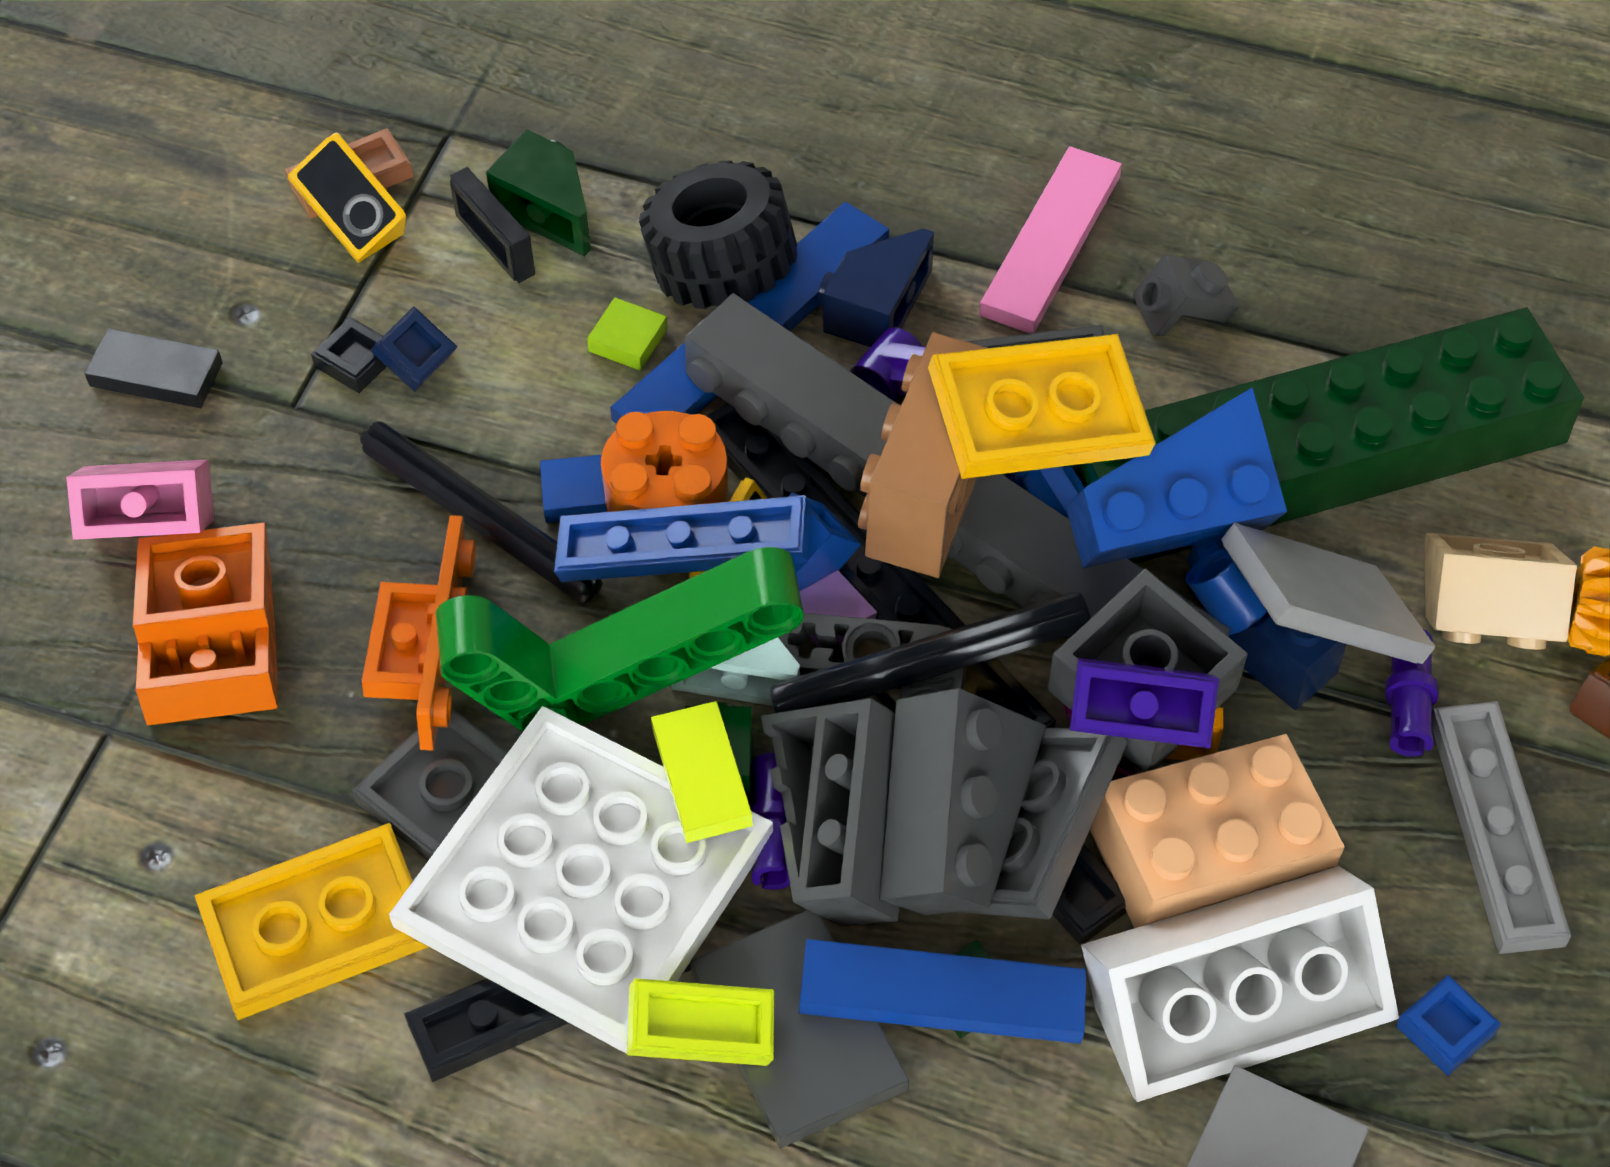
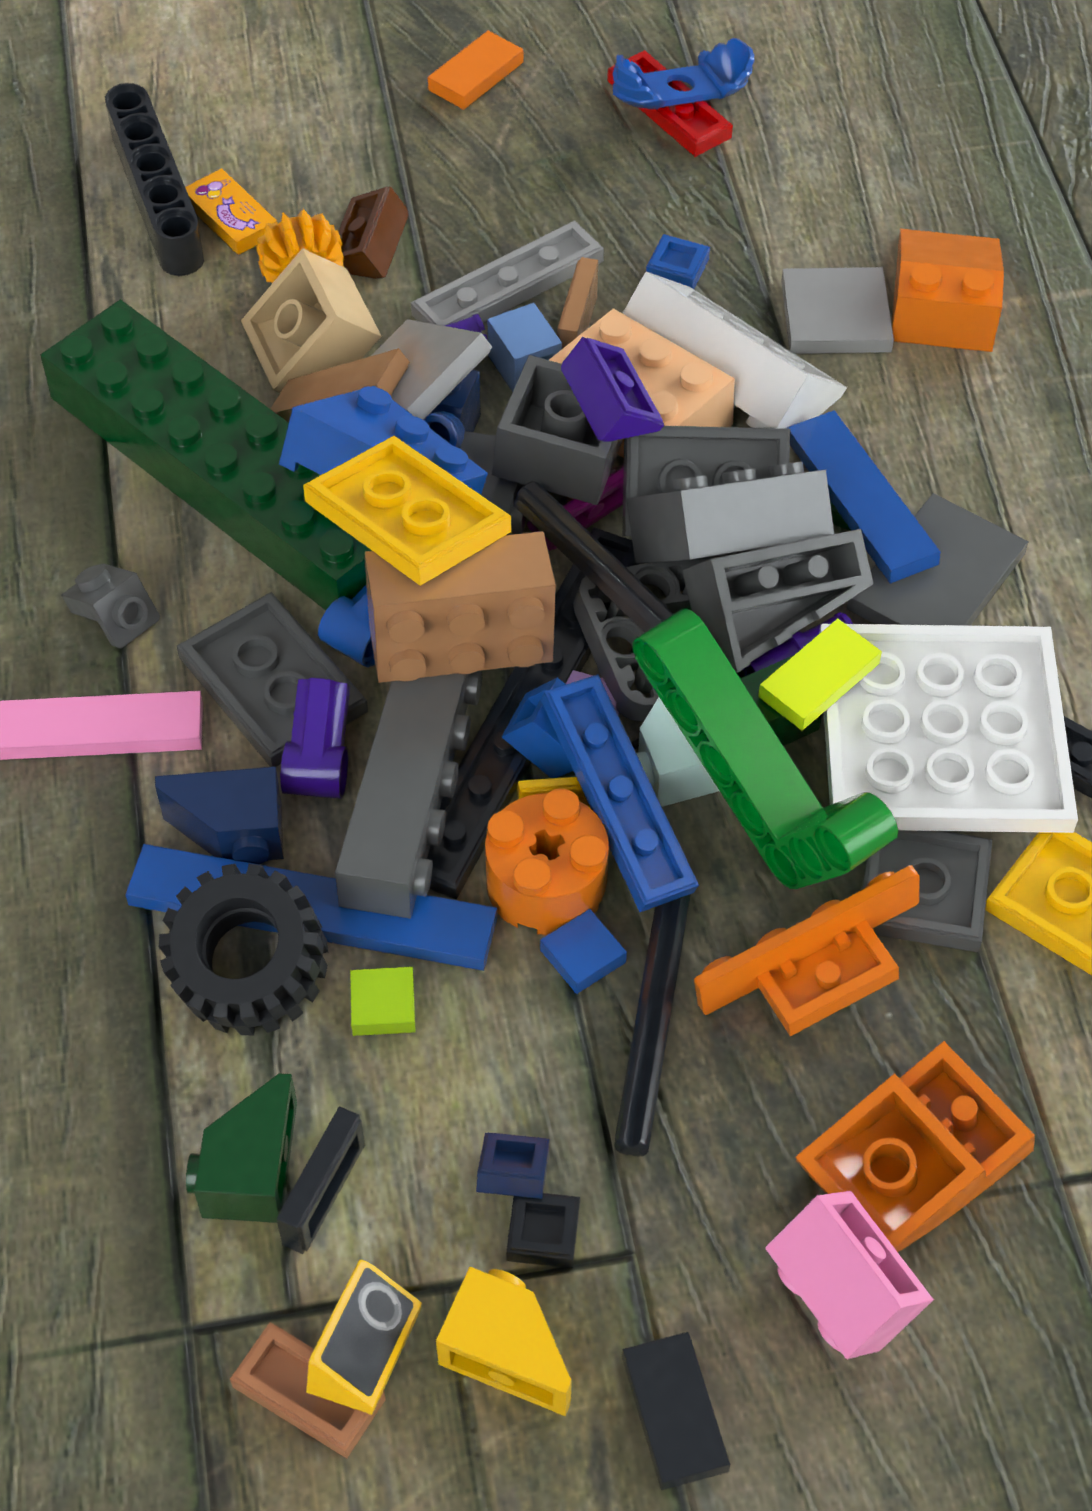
camera: 120 degrees left, 0 degrees up
neon yellow tile [627,978,774,1066] -> none
none -> medium nougat tile [270,348,410,422]
none -> yellow slope [436,1267,572,1417]
none -> medium blue brick [487,303,562,392]
none -> medium nougat tile [557,257,598,349]

